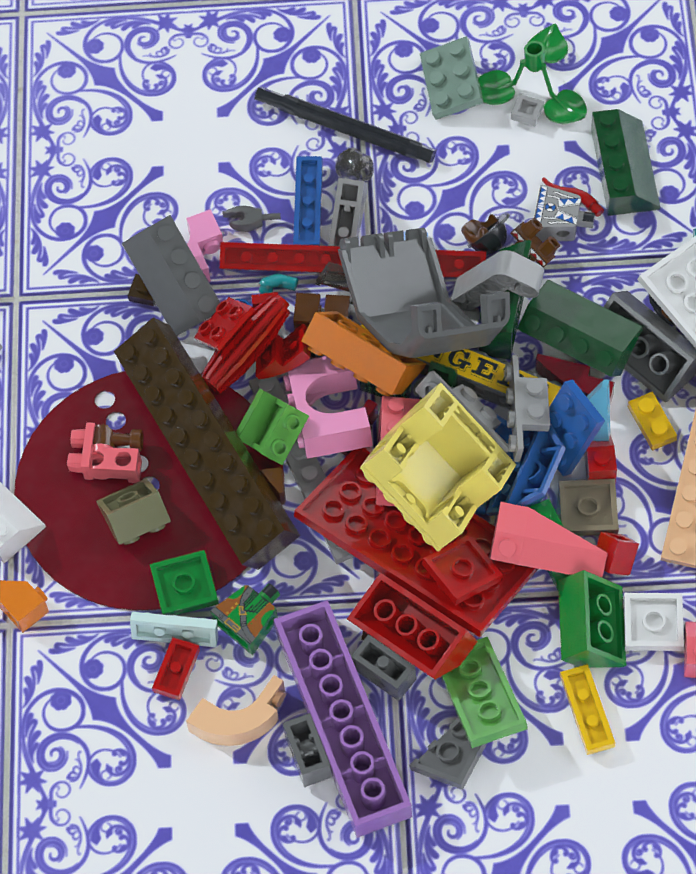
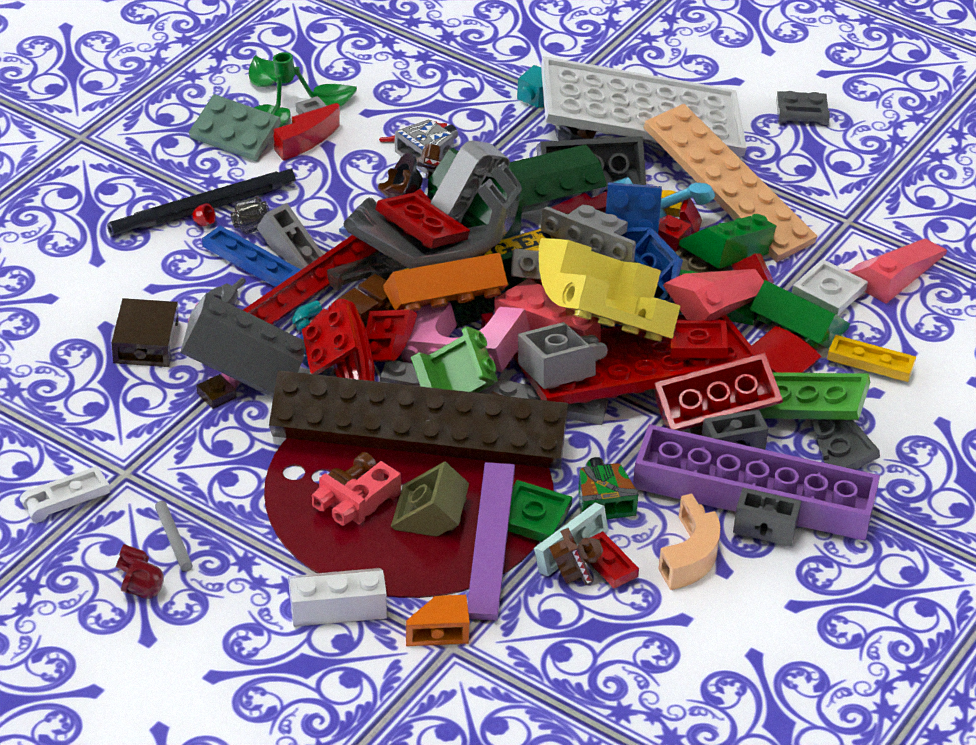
camera: 60 degrees left, 20 degrees down
dark green slope [591,109,660,216] -> none
none -> dark brown panel [111,298,179,367]
none -> red hinge [192,203,216,226]
none -> red slope [273,103,340,161]
none -> red plate [375,193,470,248]
none -> medium lavender tile [467,463,515,621]
none -> light grey hinge [518,322,608,389]
none -> reddish brown hips [549,527,603,585]
none -> medium azure bar [660,183,715,218]
none -> red slope [679,198,702,234]
none -> green slope [679,214,777,268]
none -> red slope [751,326,822,373]

